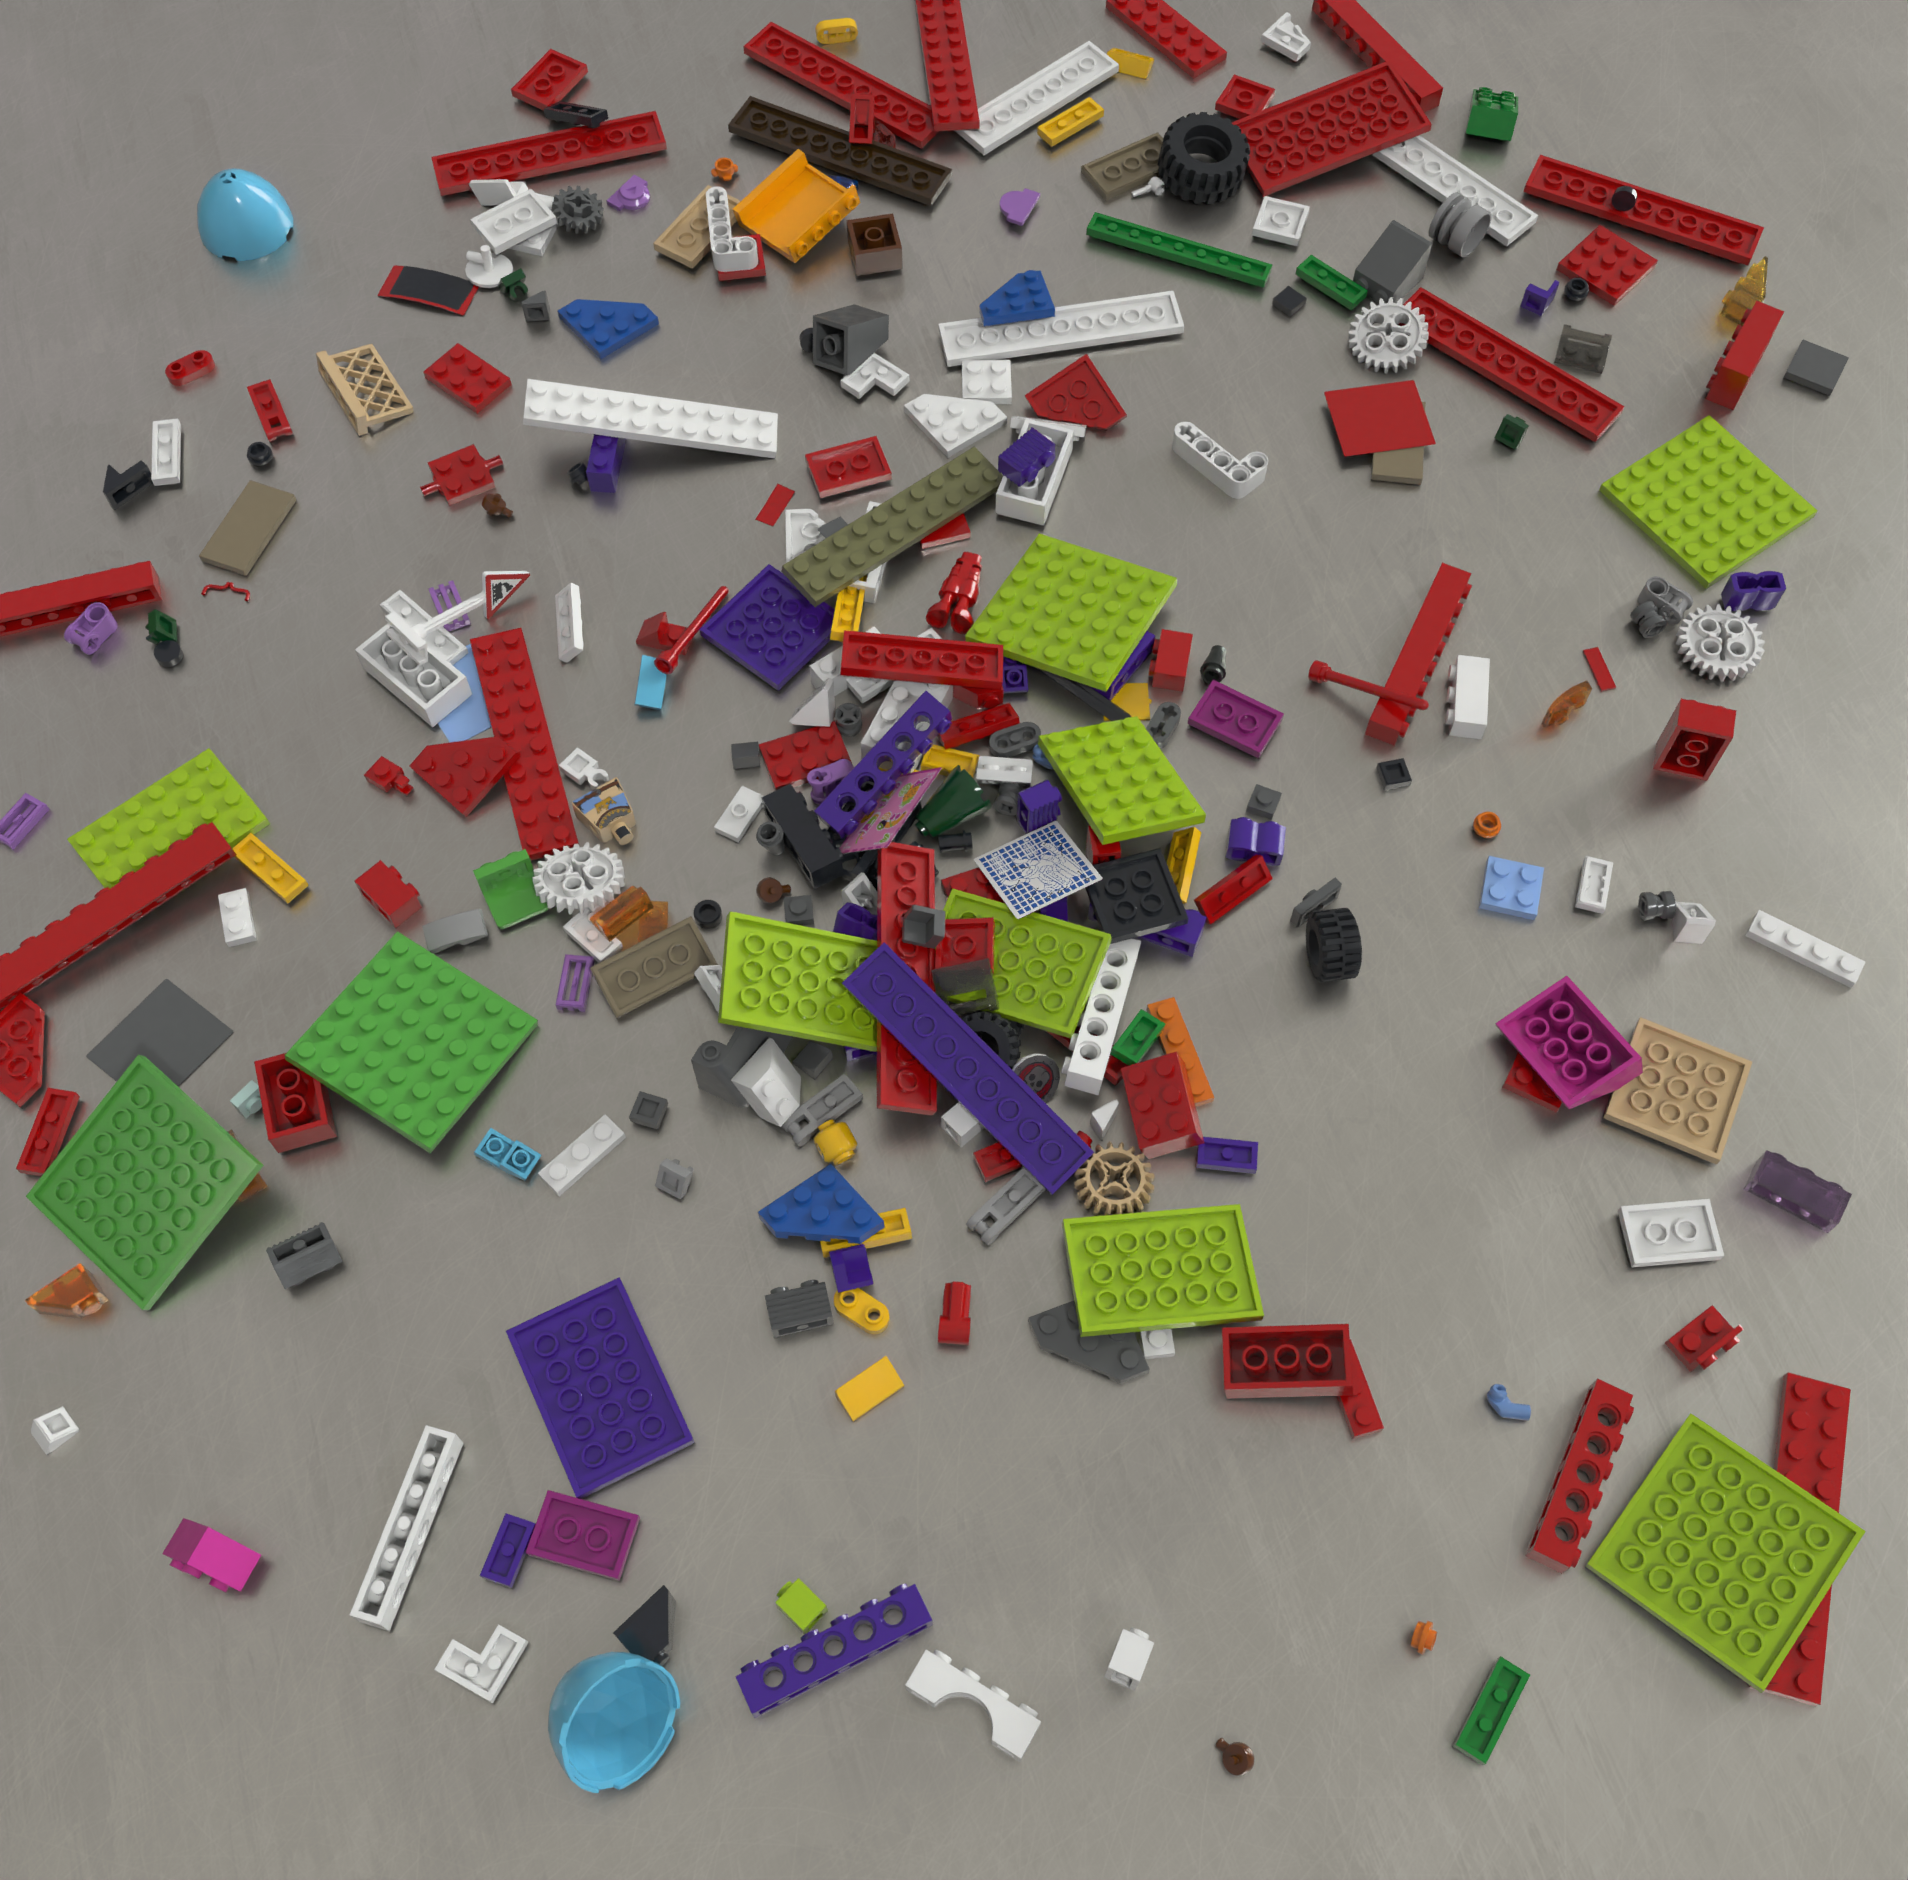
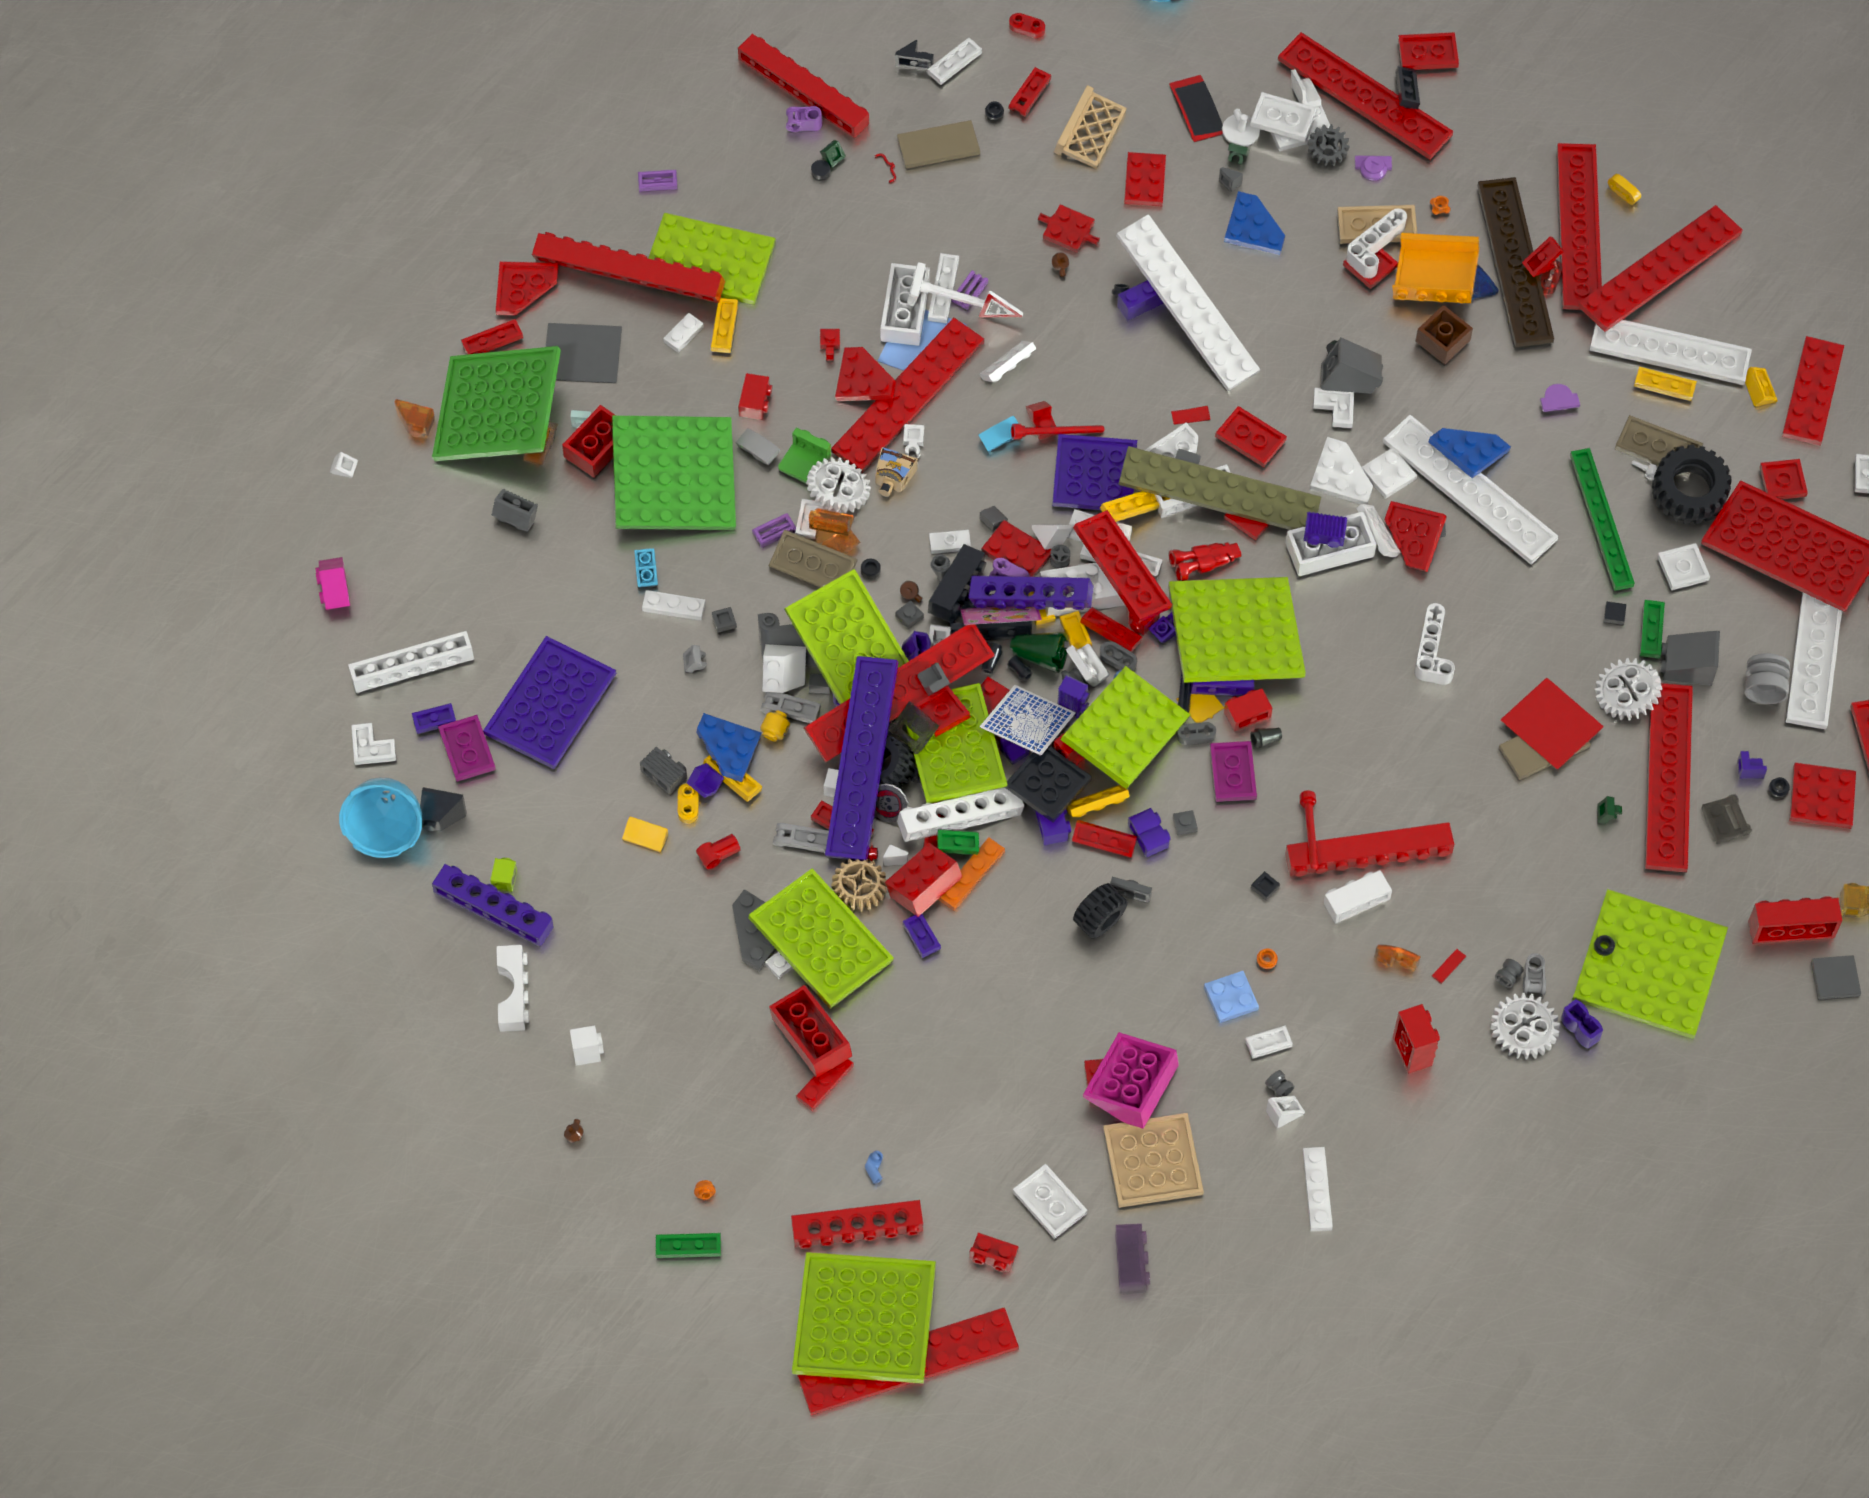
camera: 55 degrees right, 0 degrees up
none -> black plate [1594,935,1615,956]

